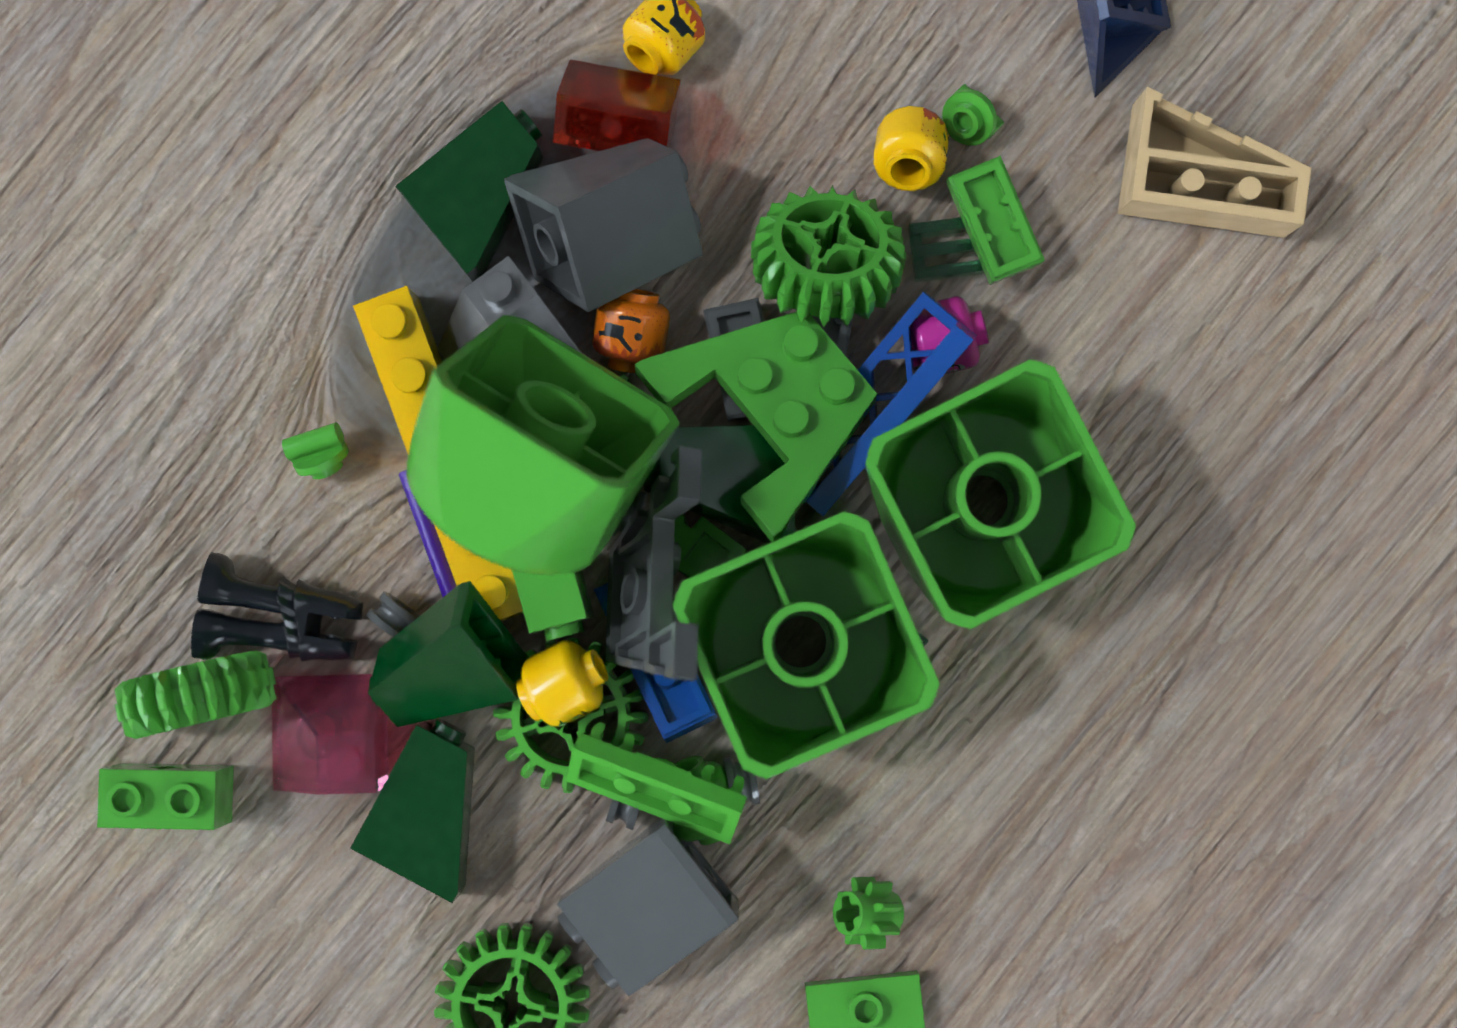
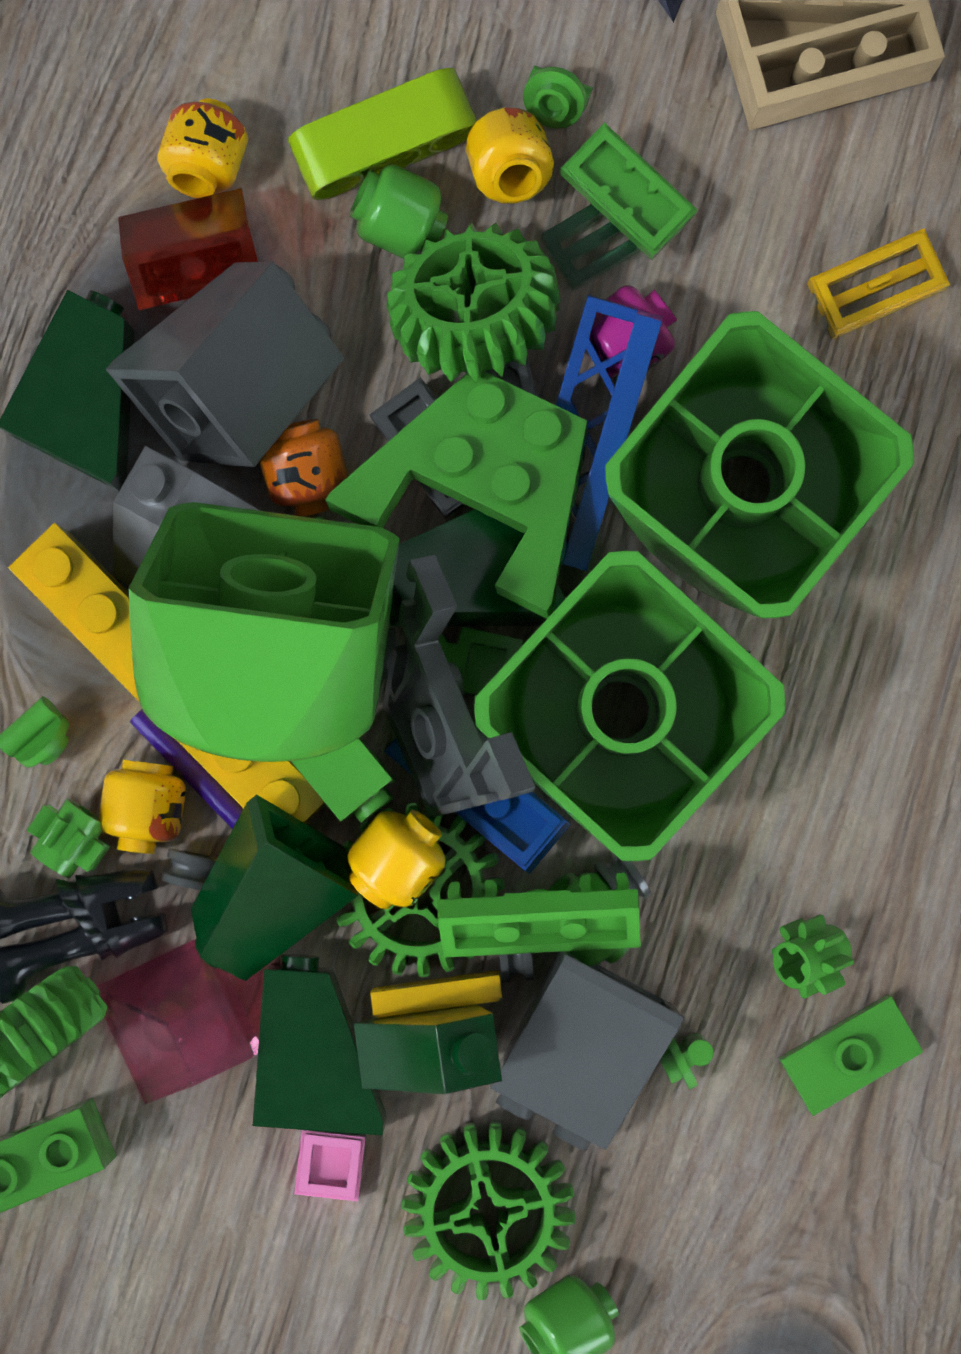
camera: 25 degrees left, 0 degrees up
none -> bright green gear [27,798,110,878]
none -> yellow head [98,759,186,854]
none -> lime beam [288,68,477,200]
none -> bright pink tile [294,1130,366,1201]
none -> bright green head [349,165,448,259]
none -> dark green slope [354,1004,502,1094]
none -> yellow tile [370,970,502,1018]
none -> bright green plate [660,1033,714,1090]
none -> yellow tile [807,228,950,339]

